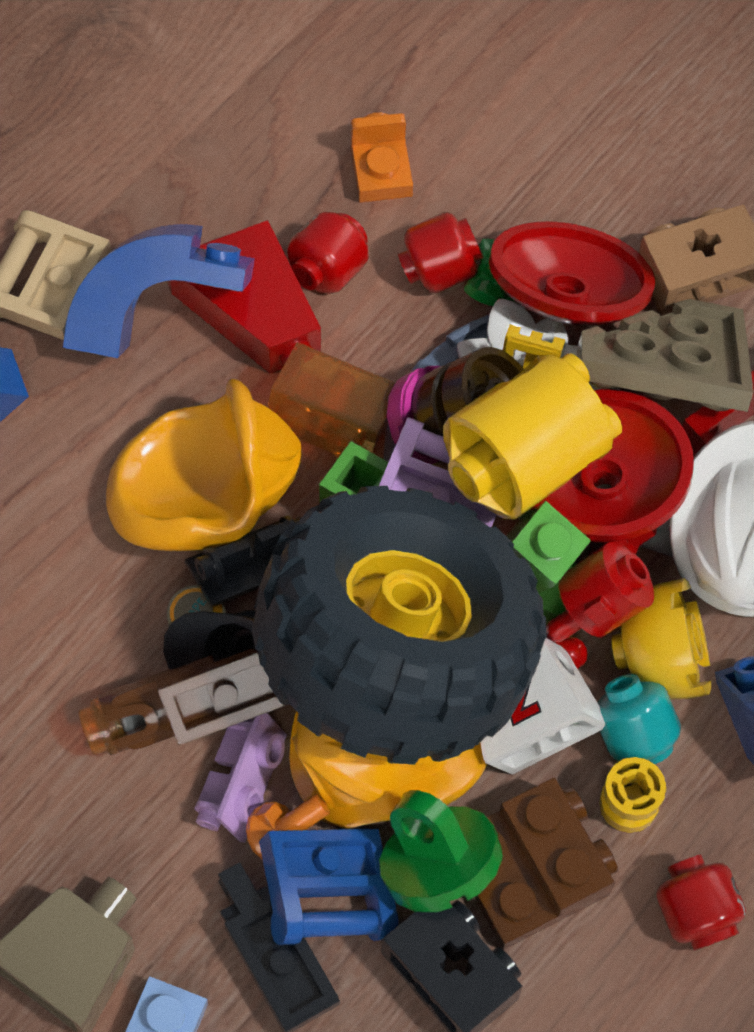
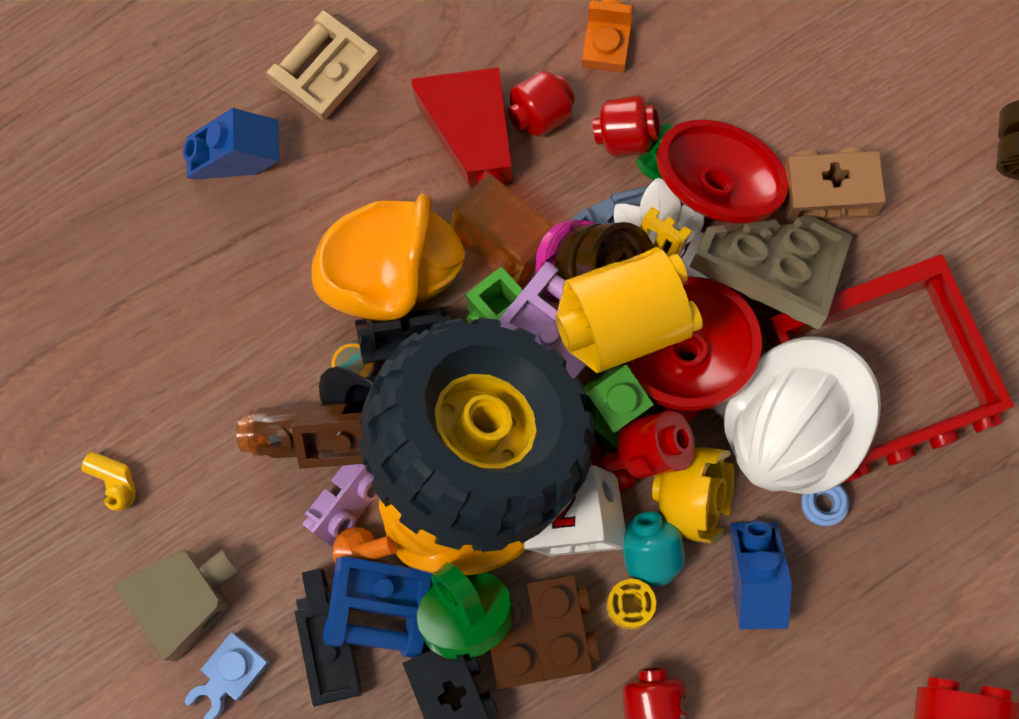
camera: 30 degrees right, 10 degrees up
blue arch [63,224,255,358] -> none

